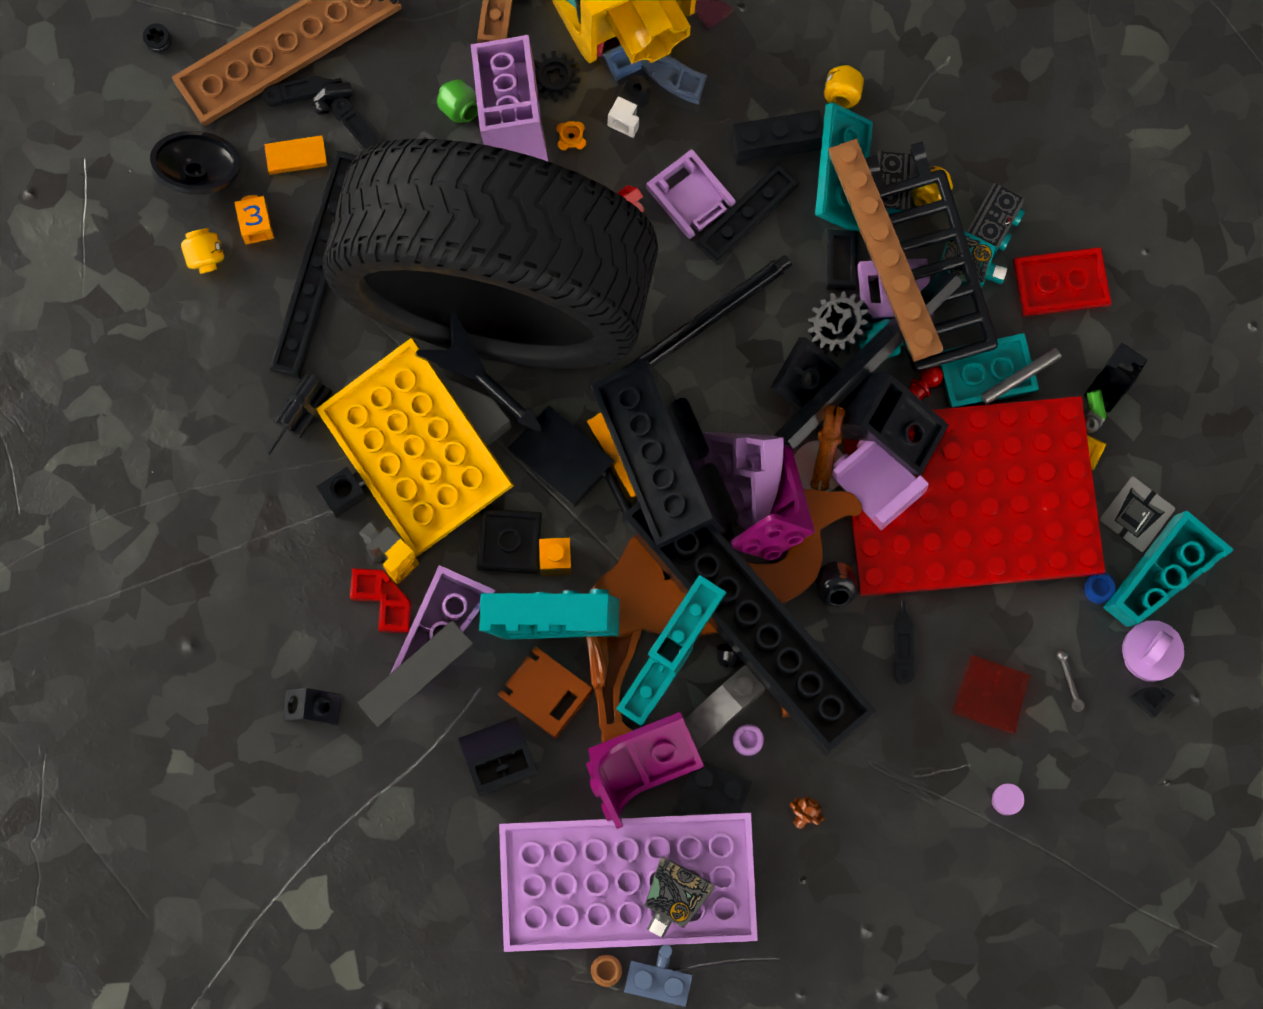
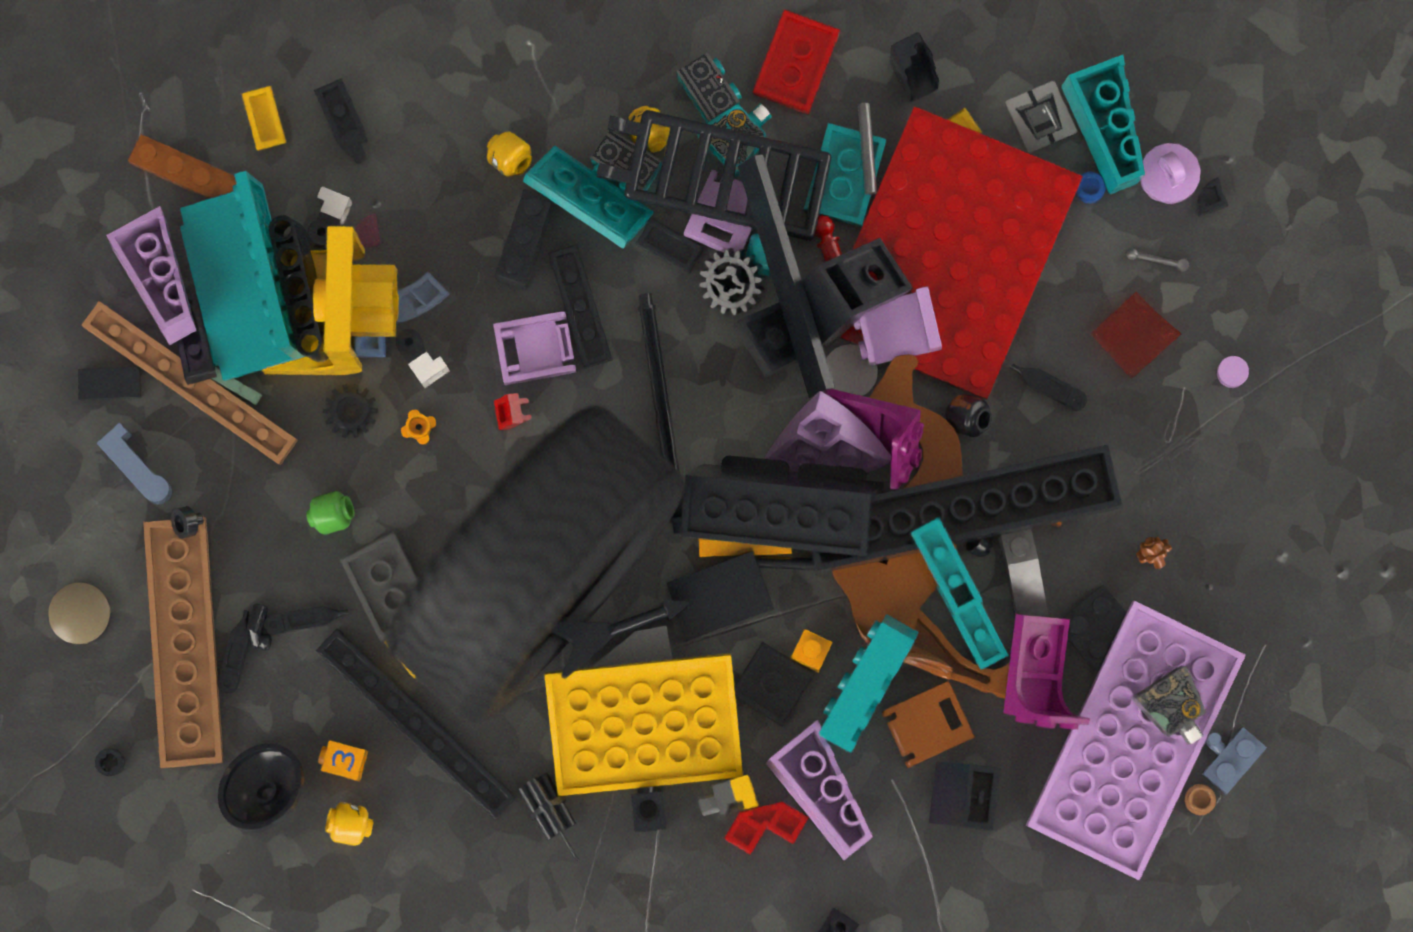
camera: 55 degrees left, 5 degrees up
light orange tile [264,135,328,175] -> none
dark grey tile [357,621,473,727] -> none
lavender hinge [471,35,548,161] -> none
lavender tile [732,724,764,756] -> none
clear orange pin [810,405,845,491] -> none
medium nougat plate [828,139,943,362] -> none
arm [1084,389,1106,433] -> none

